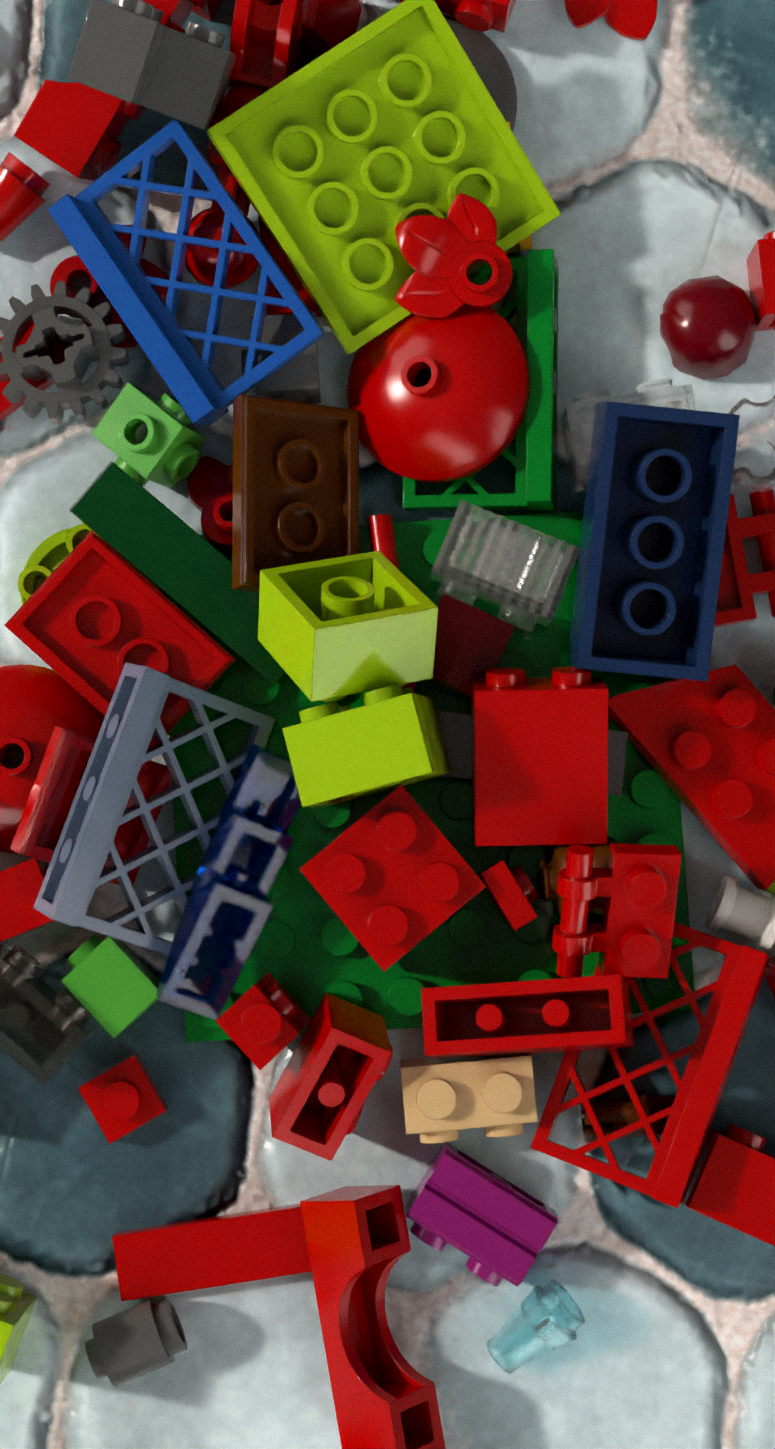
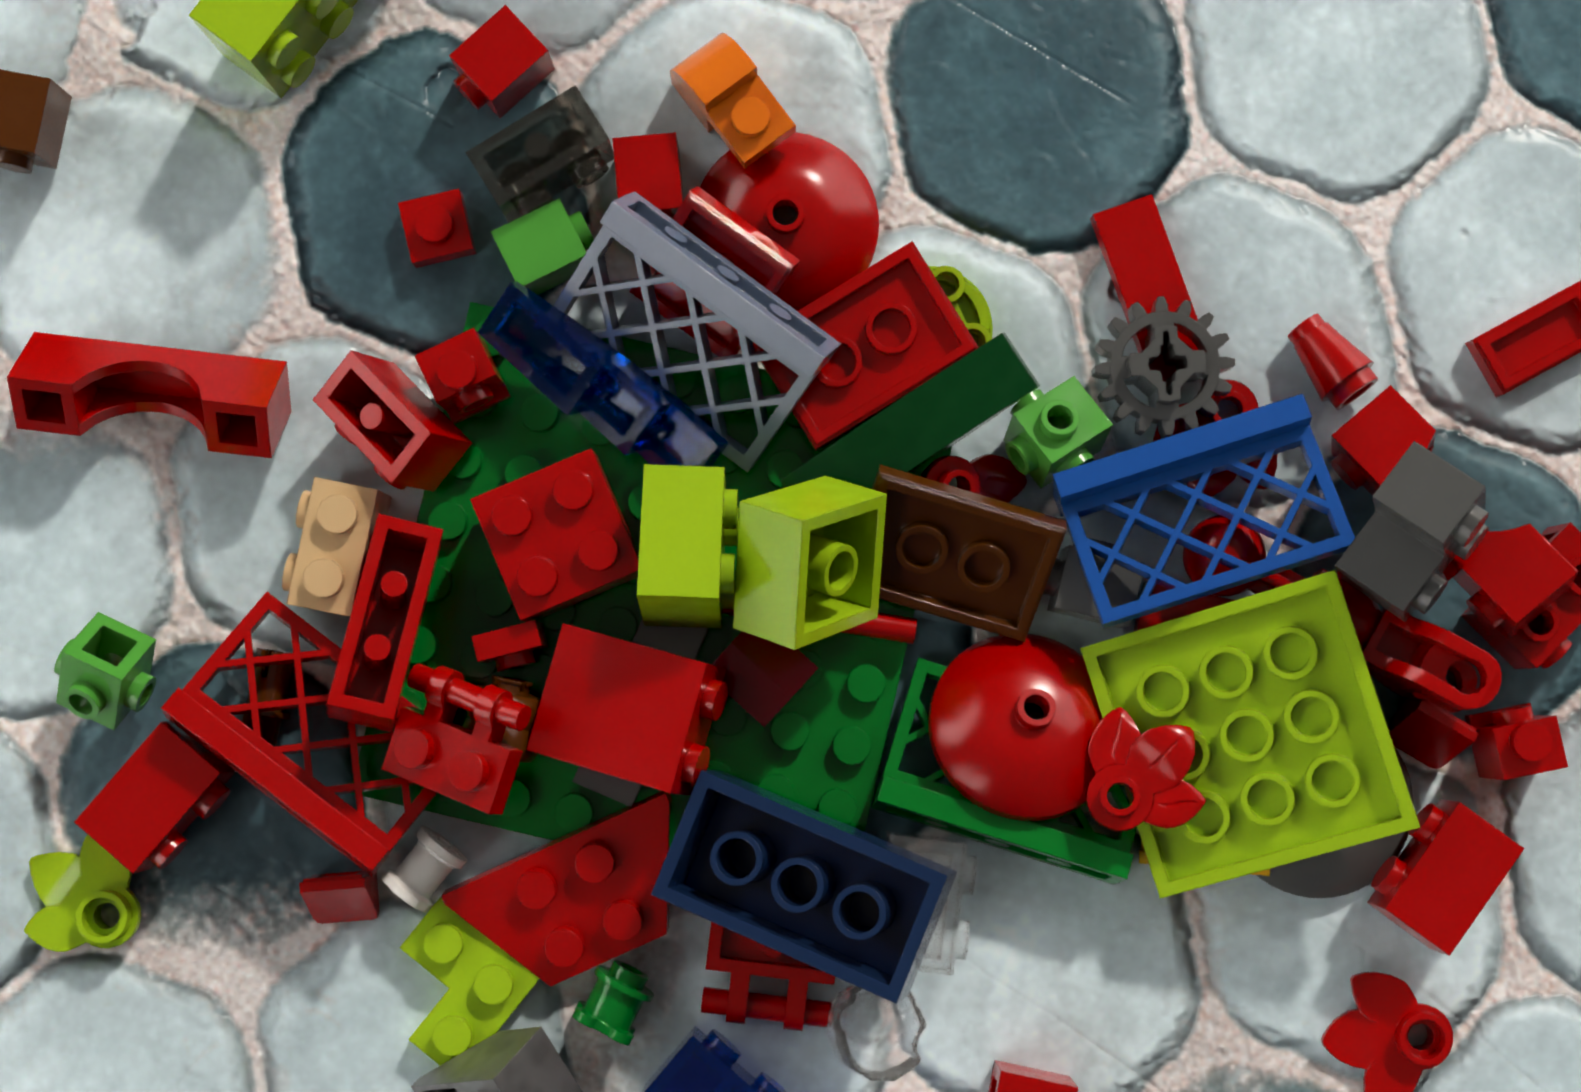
camera: 105 degrees right, 0 degrees up
dark grey brick [85,1299,187,1387] -> none
red tile [112,1203,312,1301] -> none
magenta brick [405,1142,559,1287] -> none
clear brick [430,500,581,631] -> none
clear light blue cone [486,1280,585,1374] -> none
dark red hair [660,275,756,380] -> none
none -> bright green brick [54,612,156,730]

